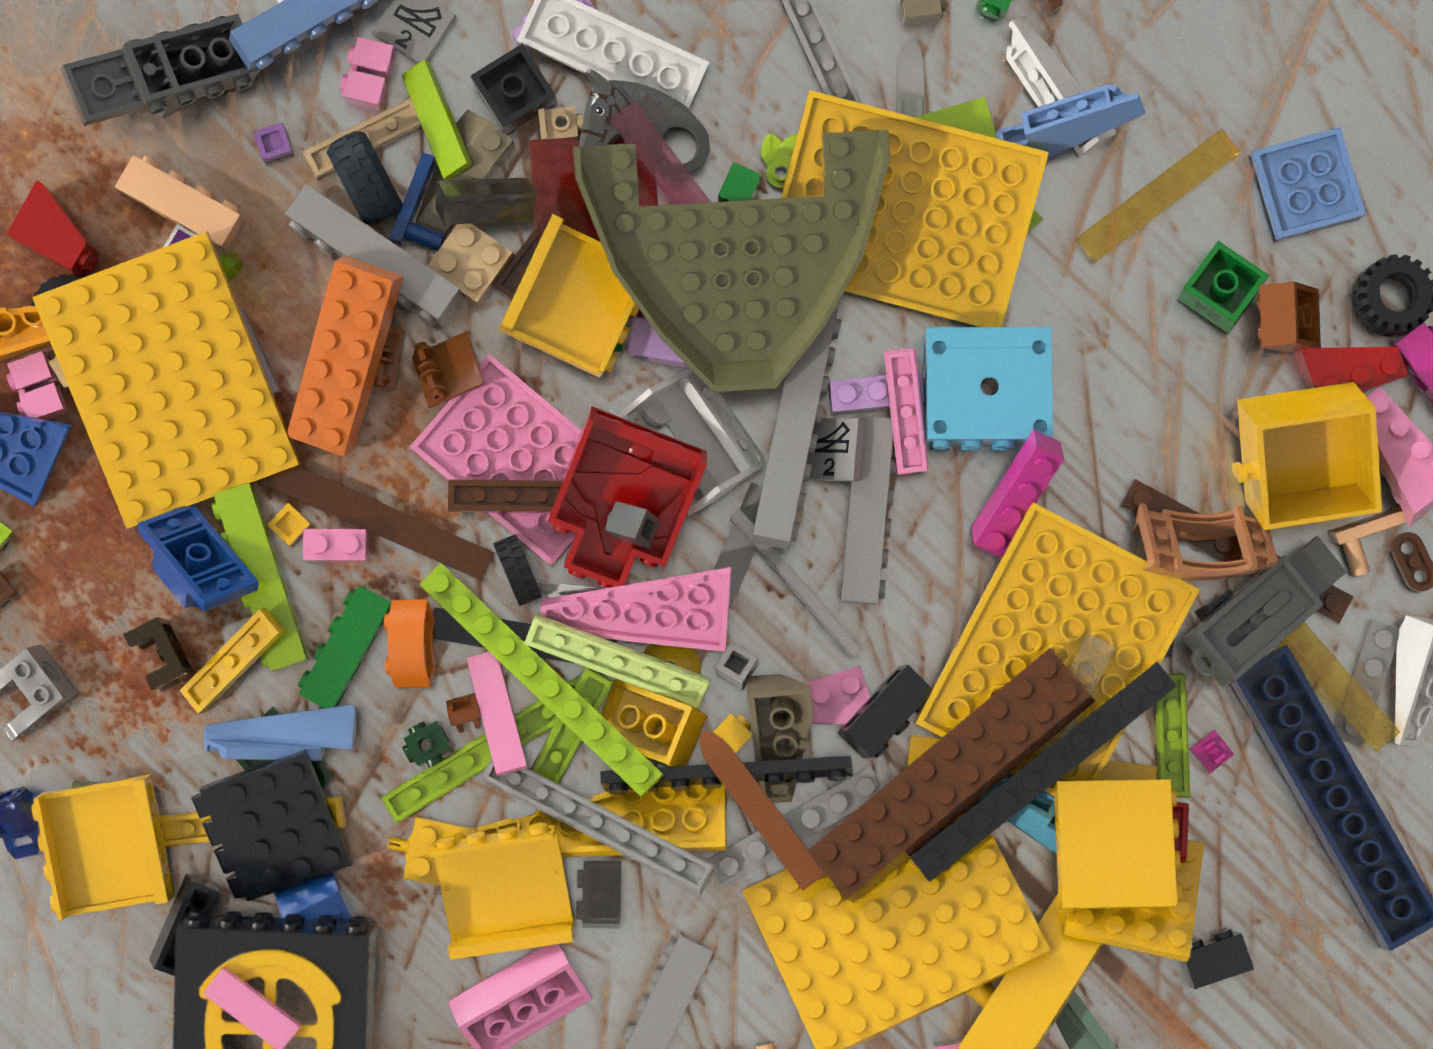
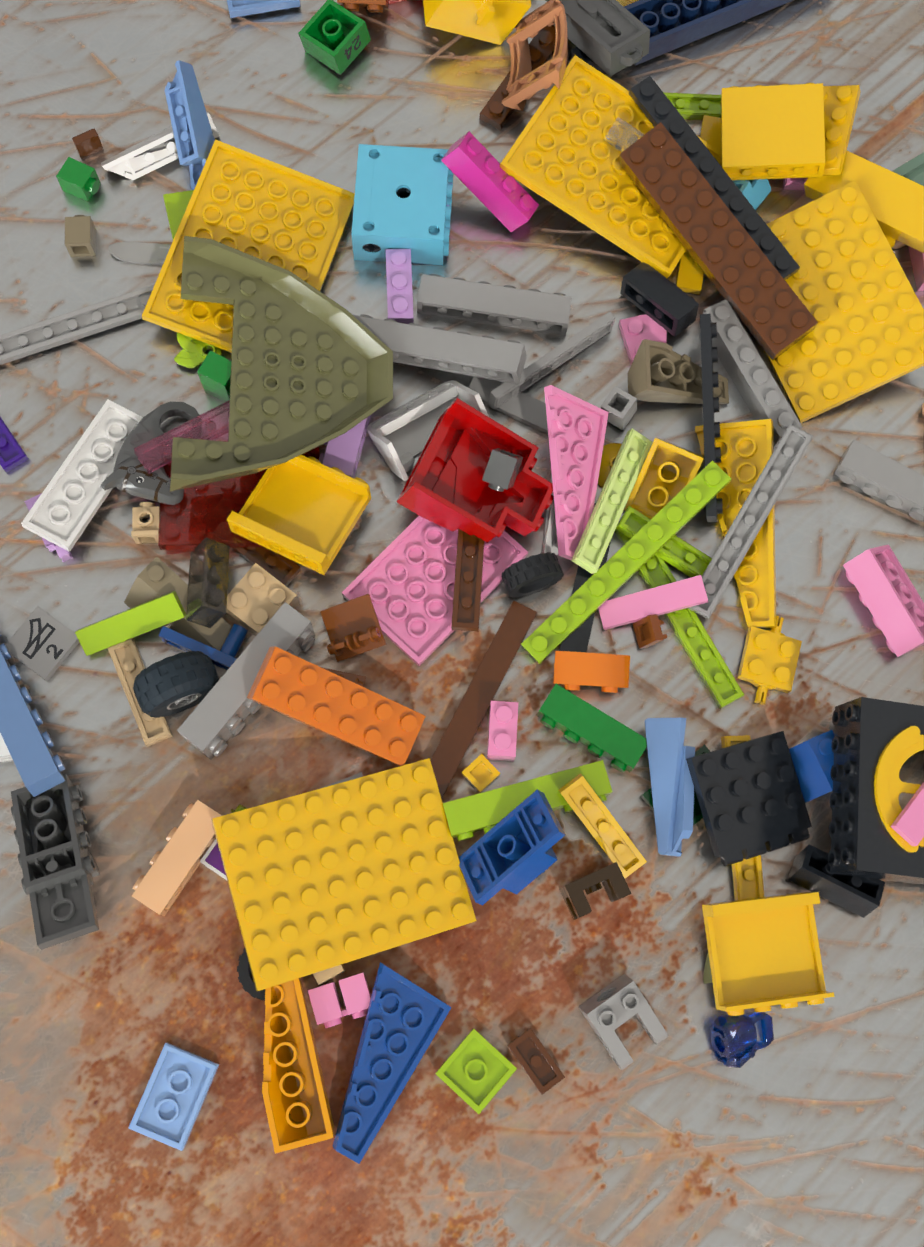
camera: 90 degrees left, 10 degrees down
red slope [6,180,99,278] -> none
medium lavender plate [253,122,293,163] -> none
bright pink piece [340,37,396,111] -> none
dark green brick [402,721,453,769] -> none
yellow panel [429,823,576,960] -> none
black brick [470,43,557,134] -> none
clear smoke brick [576,861,622,929] -> none
dark orange piece [700,730,826,890] -> none
yellow brick [713,713,753,753] -> none
light grey tile [806,418,866,482] -> none
bright pink tile [884,347,929,475] -> none
clear yellow tile [1076,129,1241,263] -> none
black brick [1181,928,1254,989] -> none
dark pink tile [1189,730,1234,774] -> none

